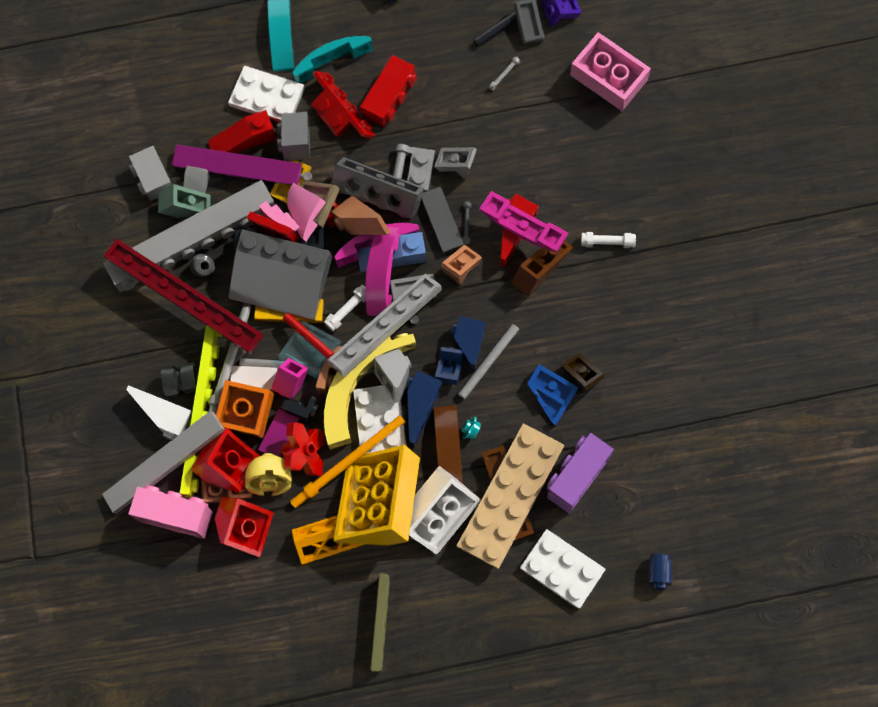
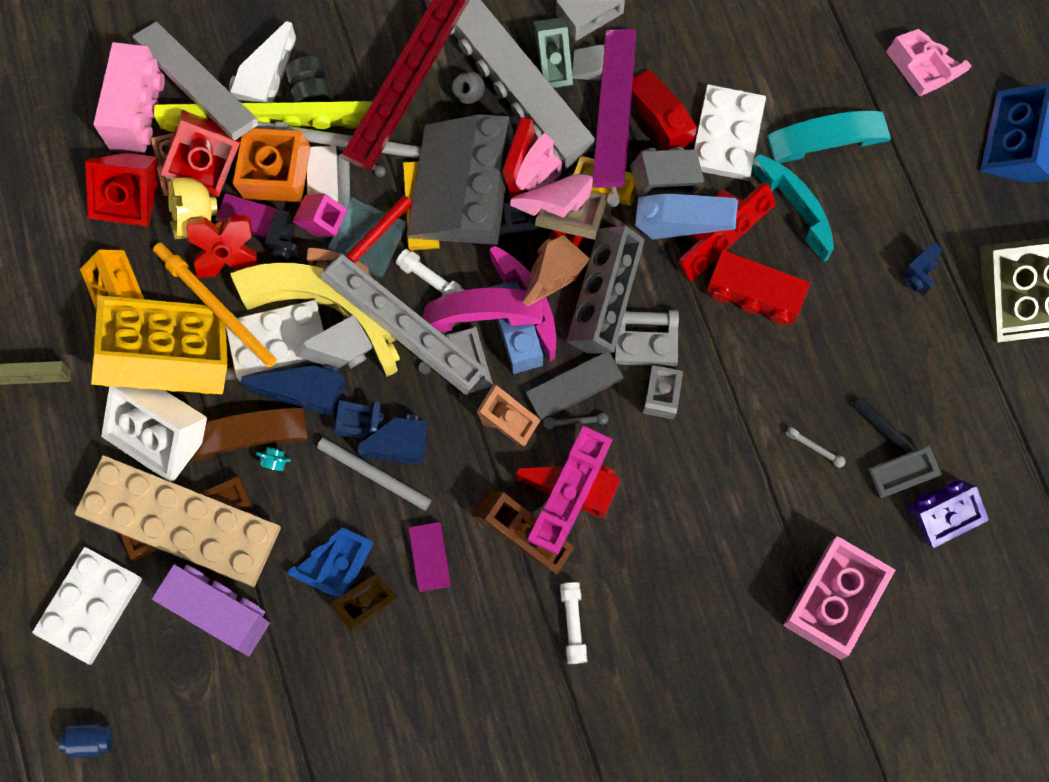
camera: 80 degrees right, 0 degrees up
none -> magenta tile [409,522,451,592]
none -> medium blue slope [635,193,738,239]

